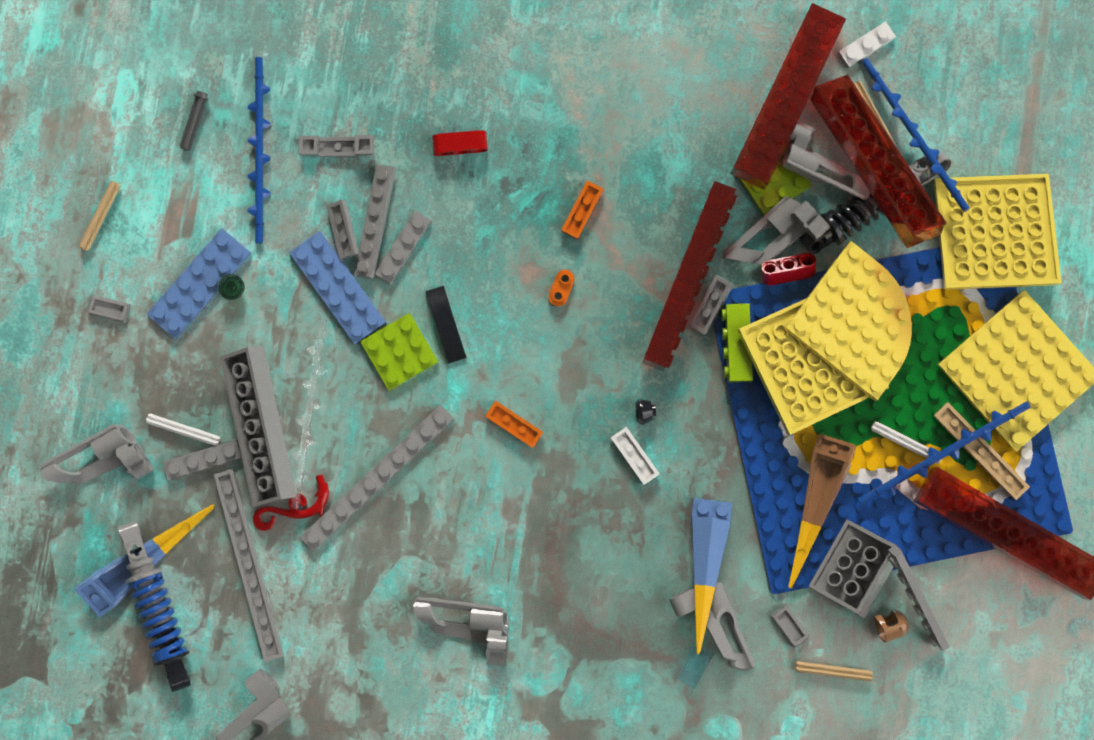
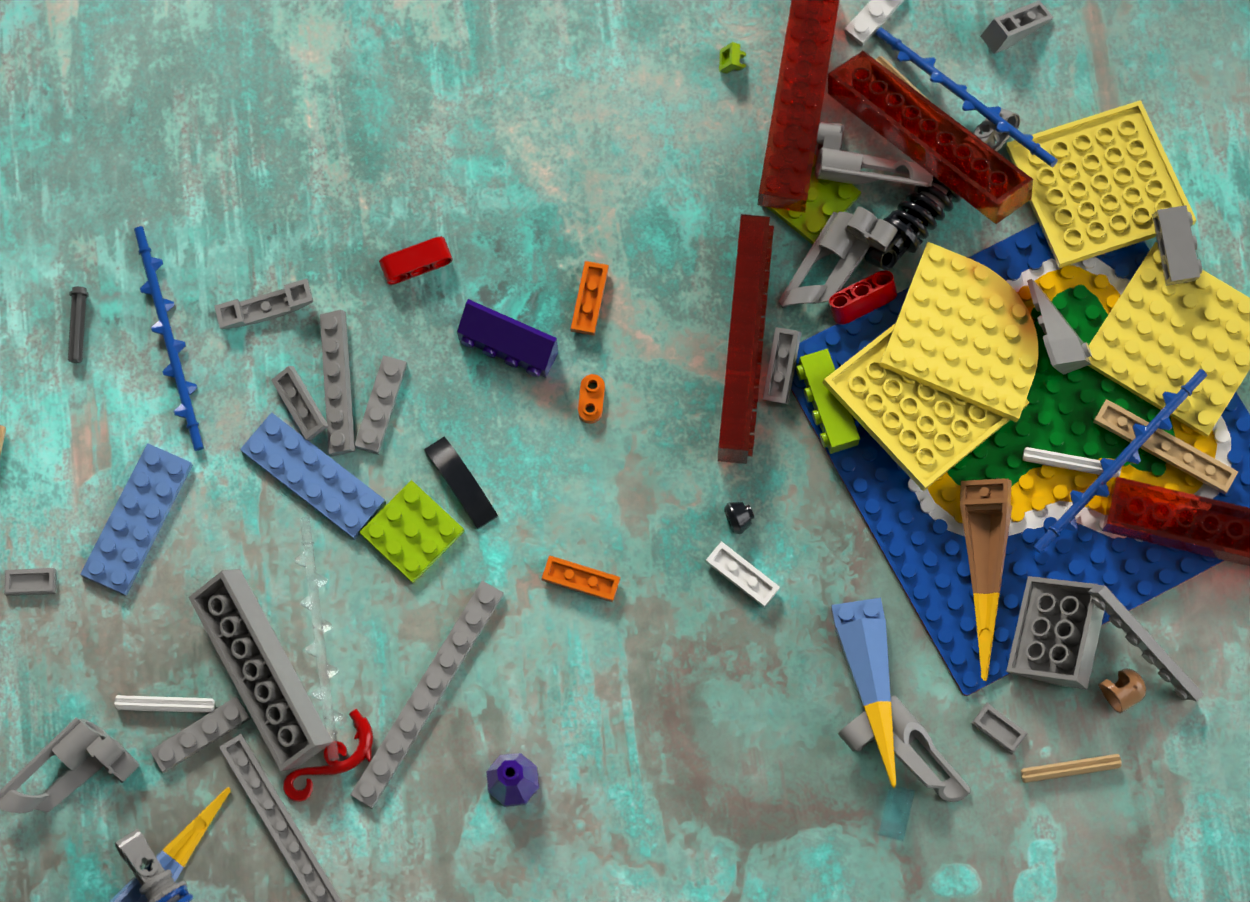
camera: 15 degrees left, 10 degrees down
clear green cone [218,274,245,300] -> none
light grey panel [413,597,509,667] -> none
none -> dark purple slope [457,299,559,378]
none -> dark purple cone [486,753,539,807]
none -> lime tile [719,42,746,74]
none -> light grey slope [980,0,1054,54]
none -> light grey wedge [1027,279,1092,375]
none -> light grey brick [1152,205,1202,286]

